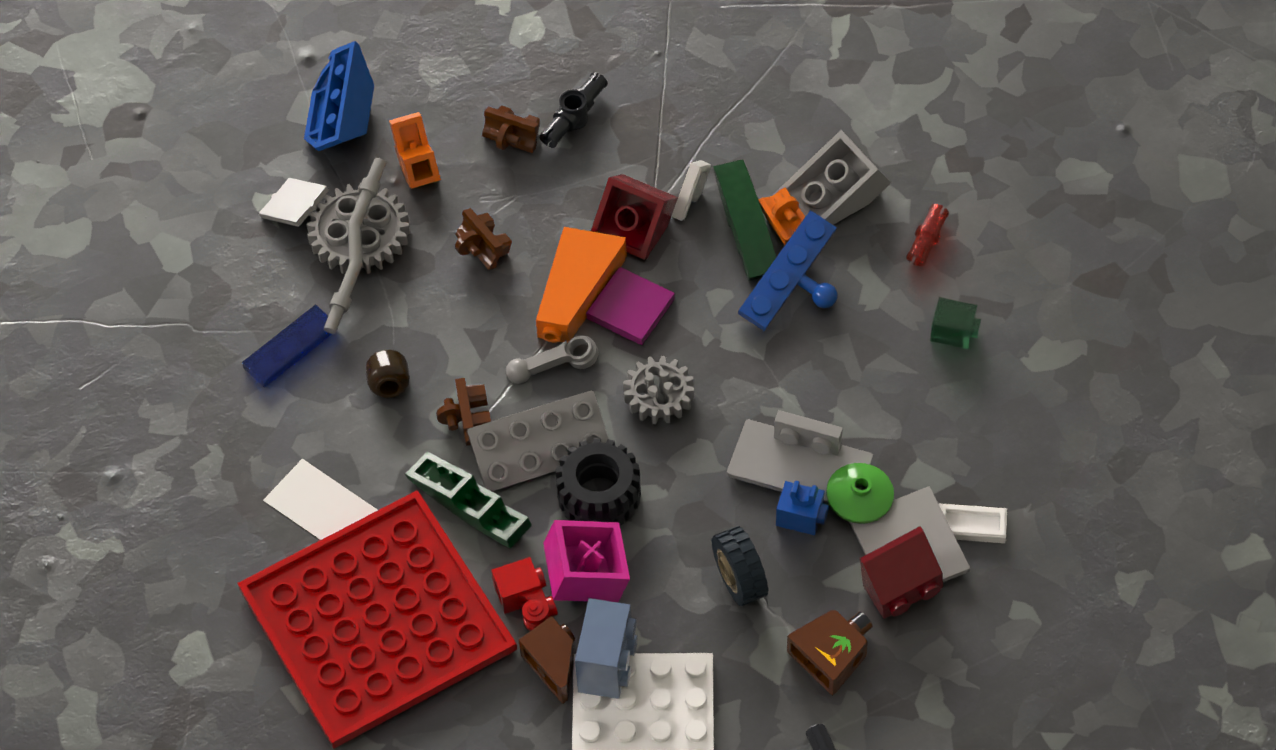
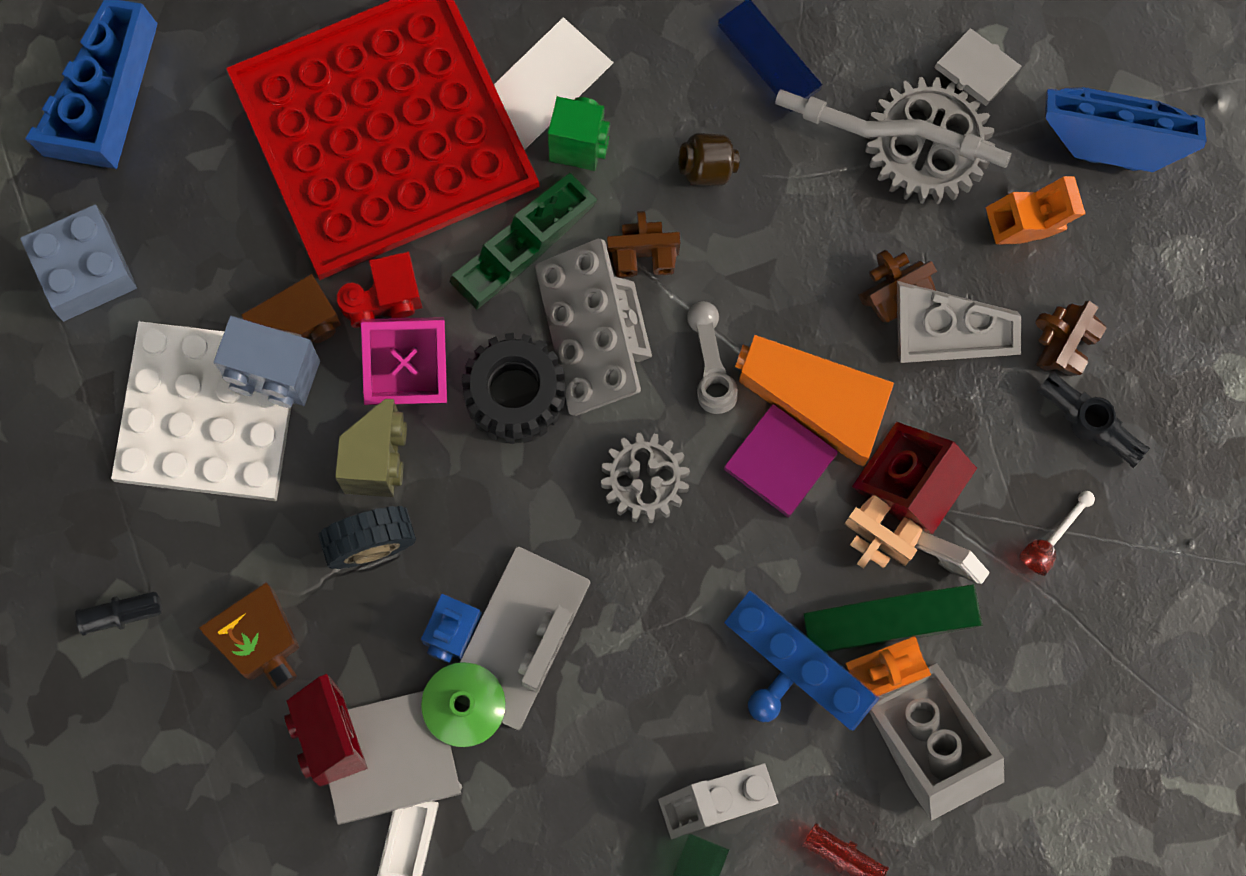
camera: 90 degrees right, 20 degrees up
none -> olive slope [335,399,407,497]
none -> green brick [548,96,610,171]
none -> light grey bracket [658,763,779,840]
none -> light nougat hips [845,495,923,569]
none -> light grey wing [897,281,1021,363]
none -> hinge [1019,491,1095,576]

